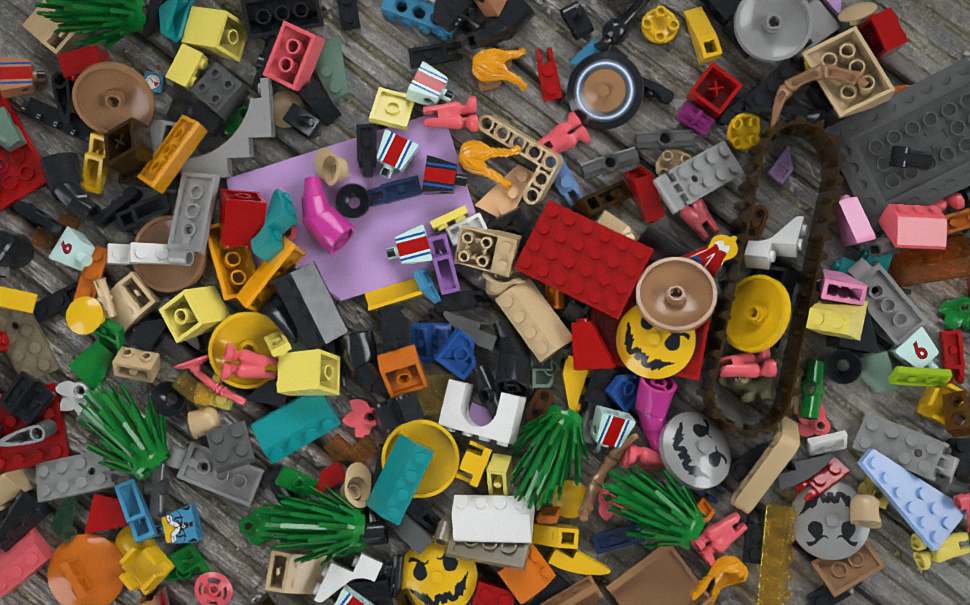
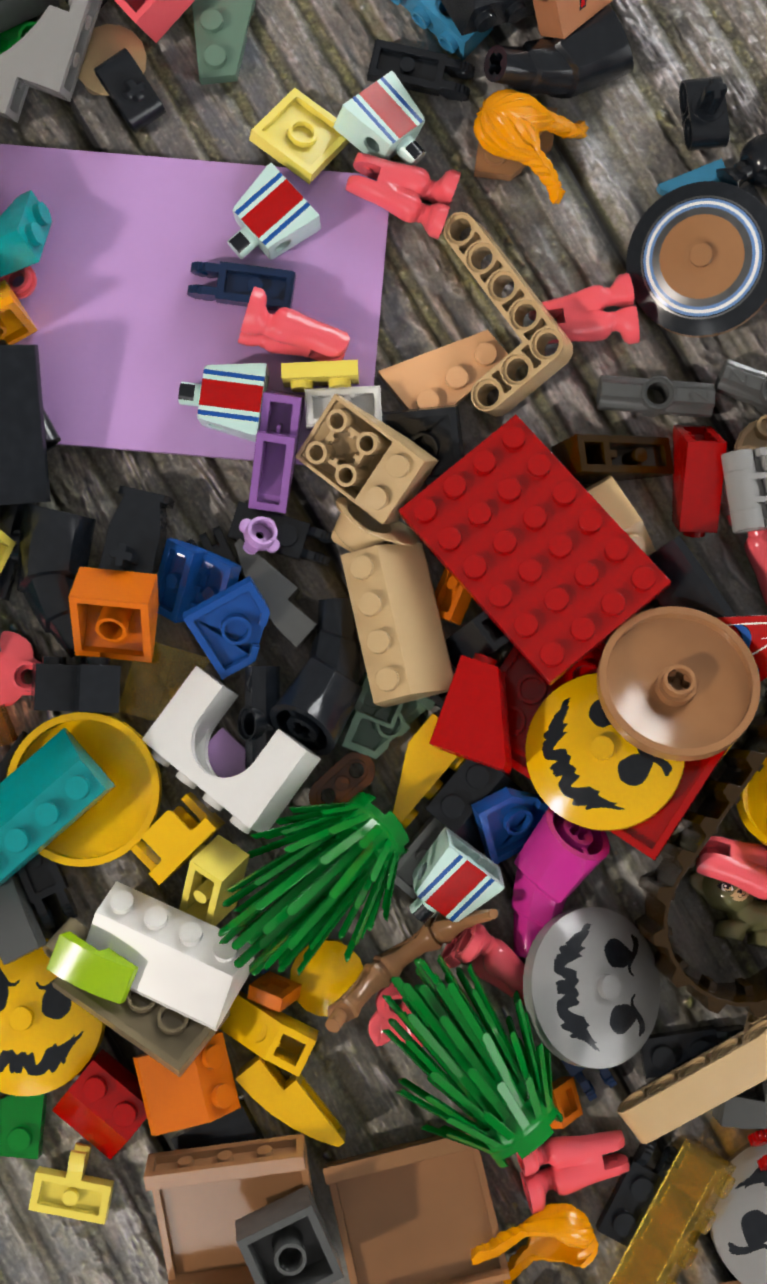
camera: 25 degrees right, 0 degrees up
black slope [300,81,342,126] -> none
dark pink piece [301,177,355,255] -> none
tan piece [314,147,351,186] -> none
black piece [335,183,371,219] -> none
black hinge [356,124,377,178] -> none
yellow panel [364,278,425,312] -> none
dark azure tile [413,269,441,304] -> none
torso [422,155,468,195] -> none
light orange hair [458,140,521,190] -> none
red hinge [535,47,563,102] -> none
medium blue hinge [549,154,583,208] -> none
dark blue plate [591,522,647,555] -> none
none -> lime slope [46,931,138,1004]
none -> coral piece [238,286,350,361]
none -> lavender plate [239,516,280,555]

